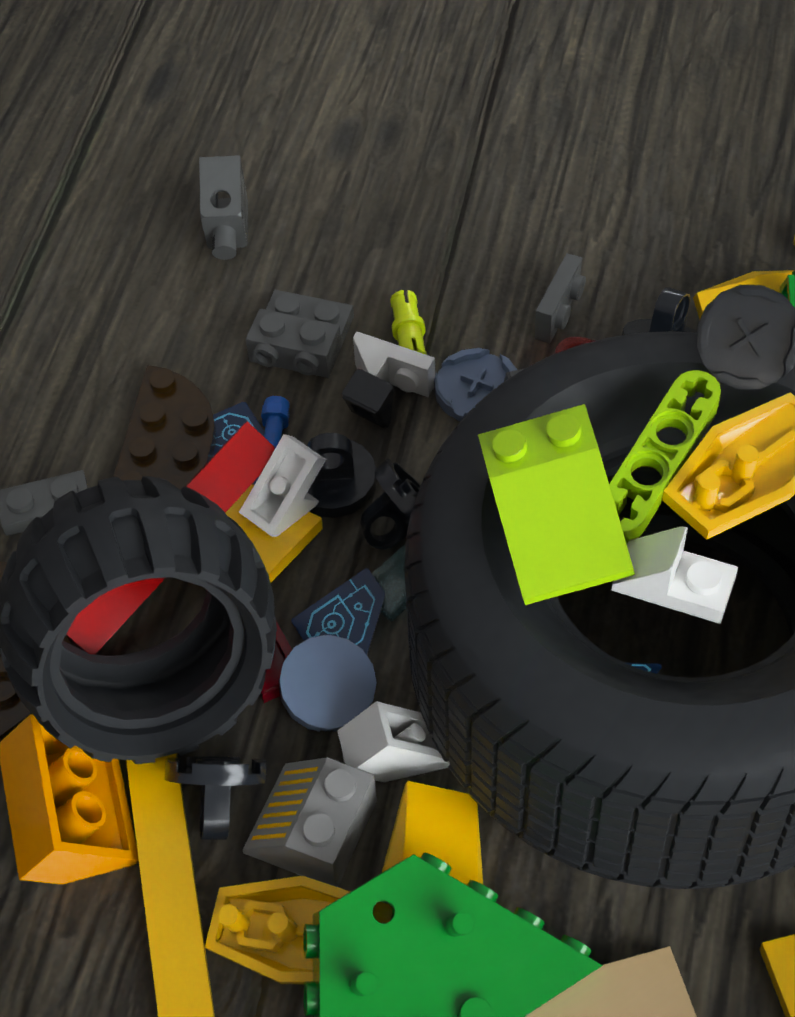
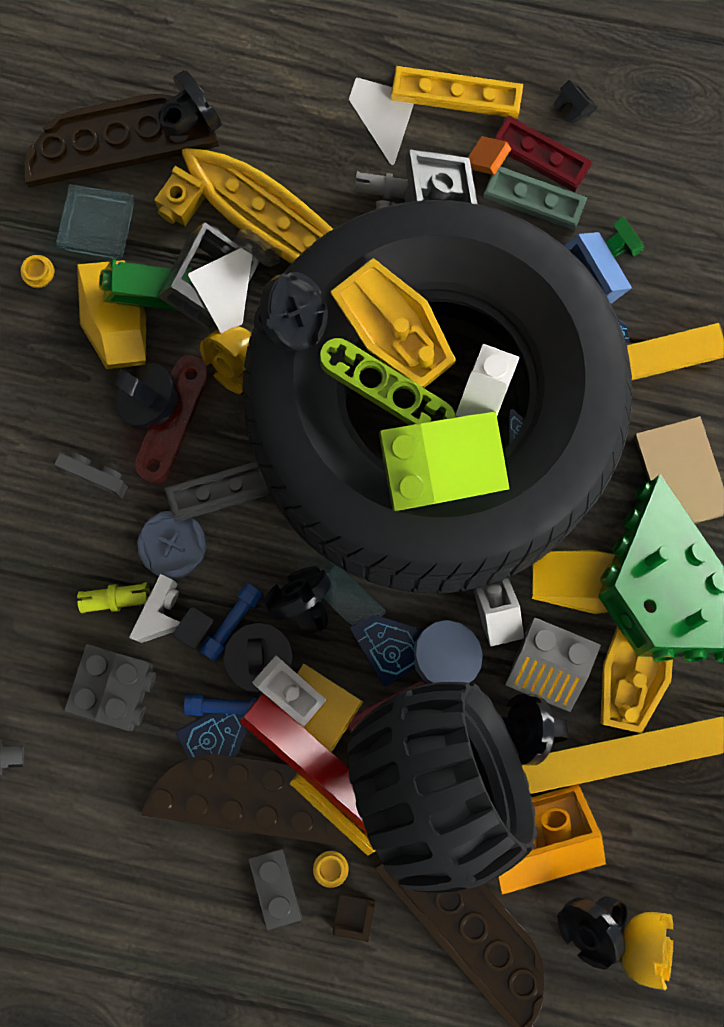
camera: 90 degrees left, 25 degrees up
none -> blue bar [199,583,264,662]

